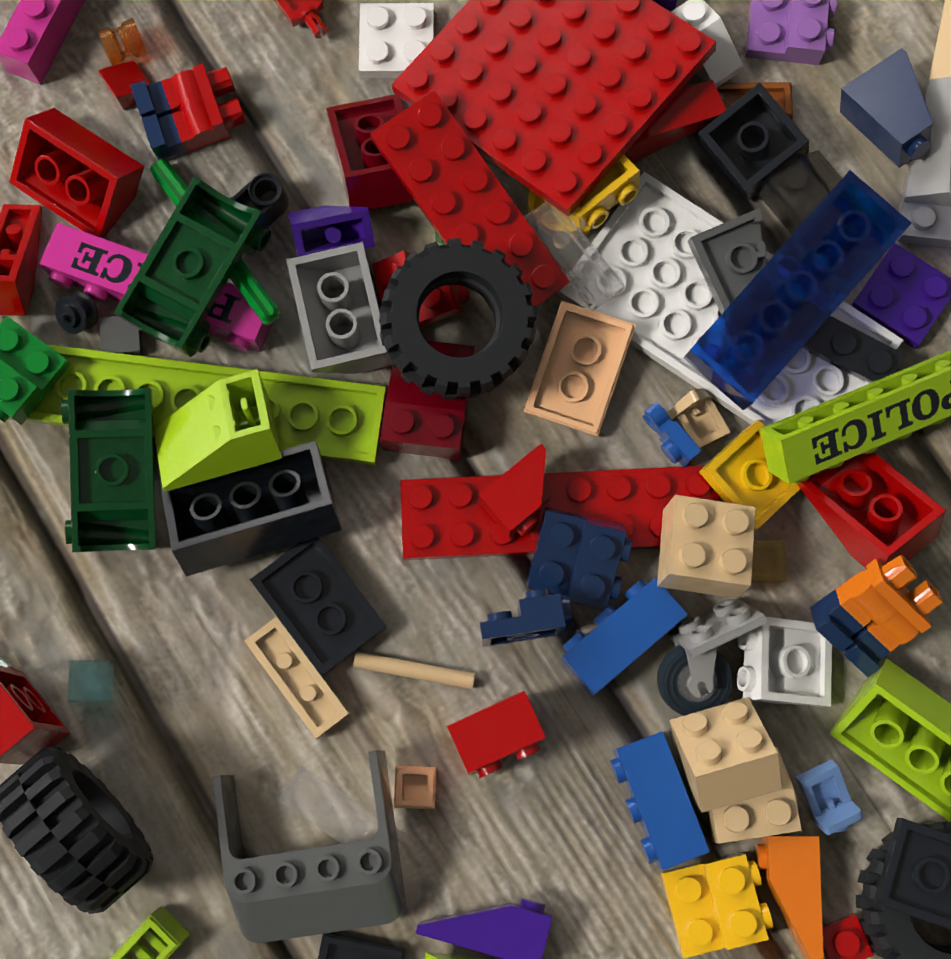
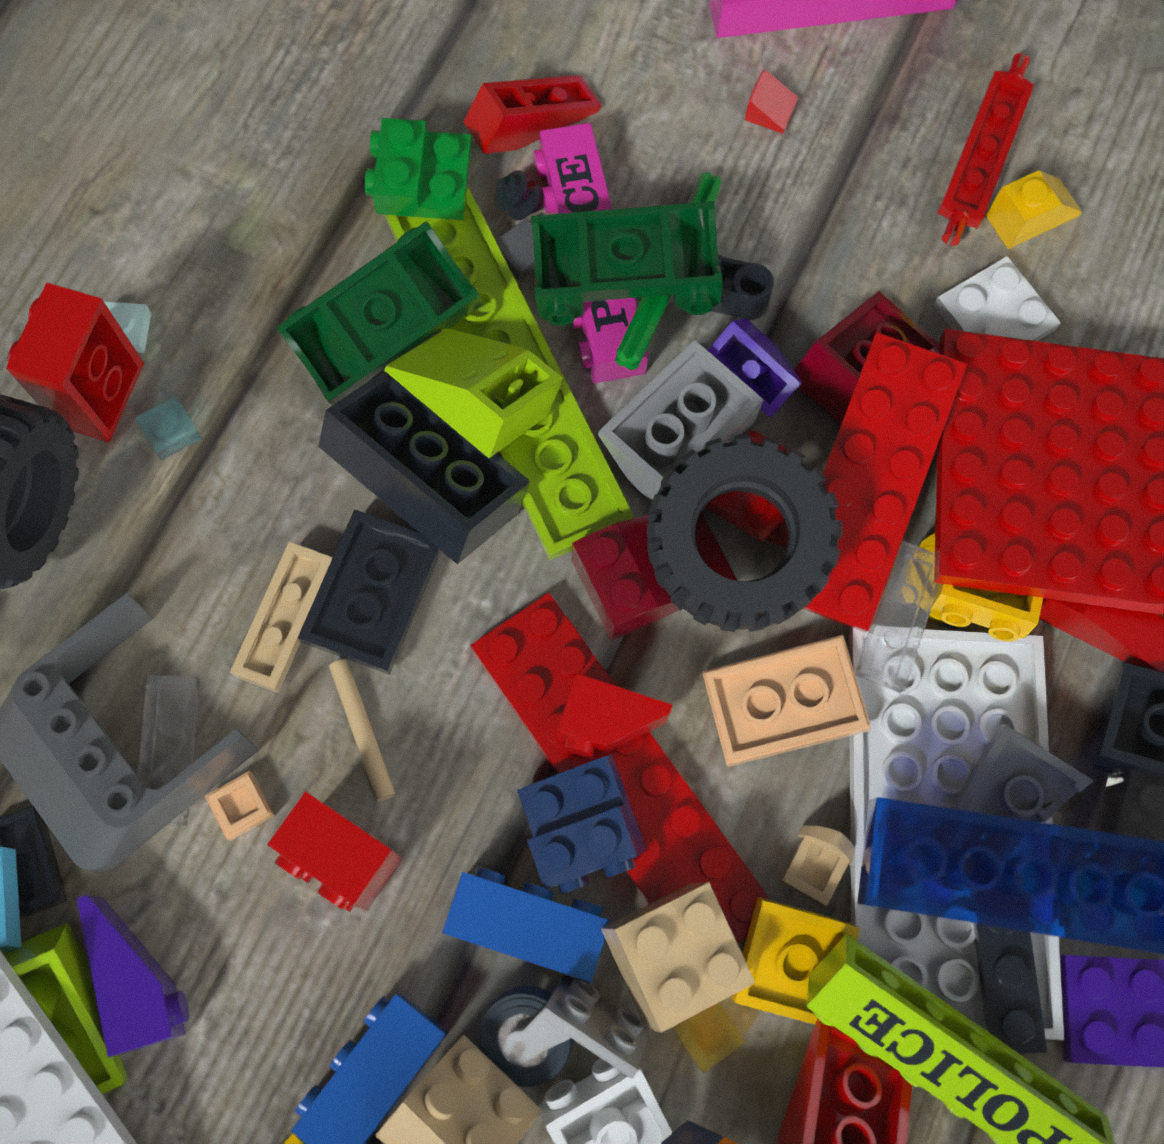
camera: 50 degrees right, 5 degrees down
red slope [9,108,145,239] -> none
clear orange wheel [98,18,148,66] -> none
red hips [130,63,246,161] -> none
dark blue plate [480,588,572,647] -> none
blue plate [642,402,702,467] -> none

